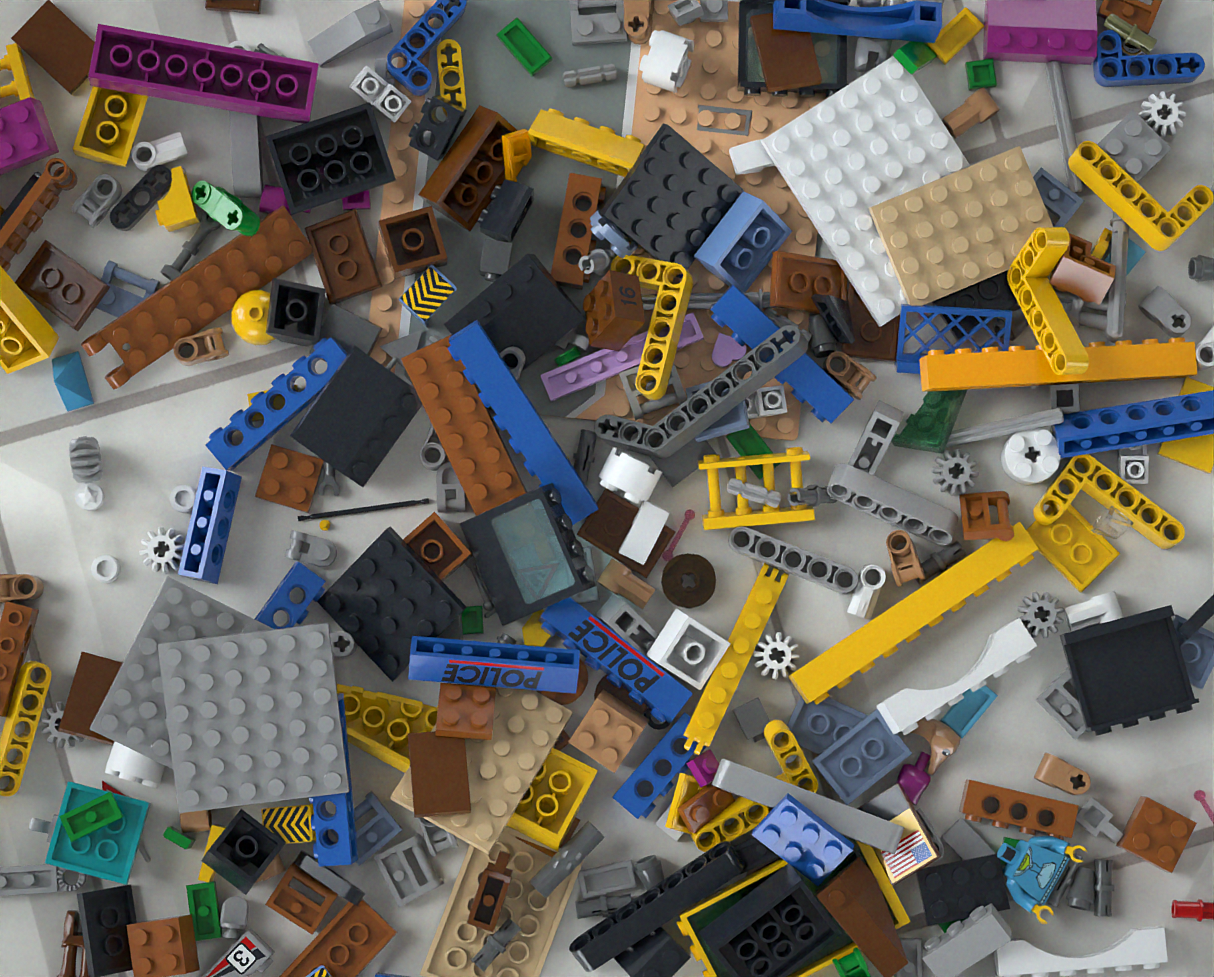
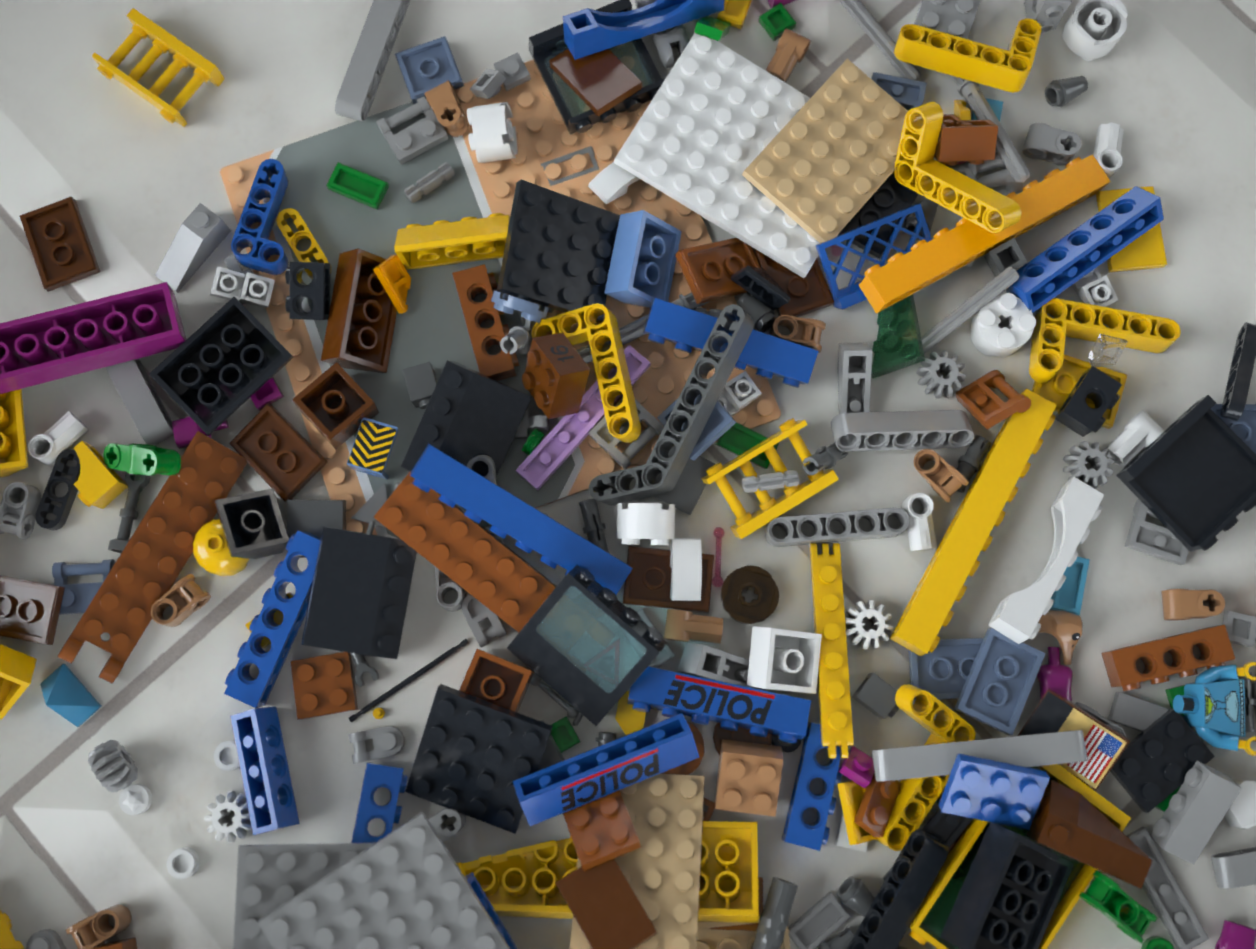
camera: 25 degrees left, 5 degrees down
black slope [478,179,535,243] -> none
lavender tile [712,333,746,368] -> none
none -> black brick [1055,366,1122,437]

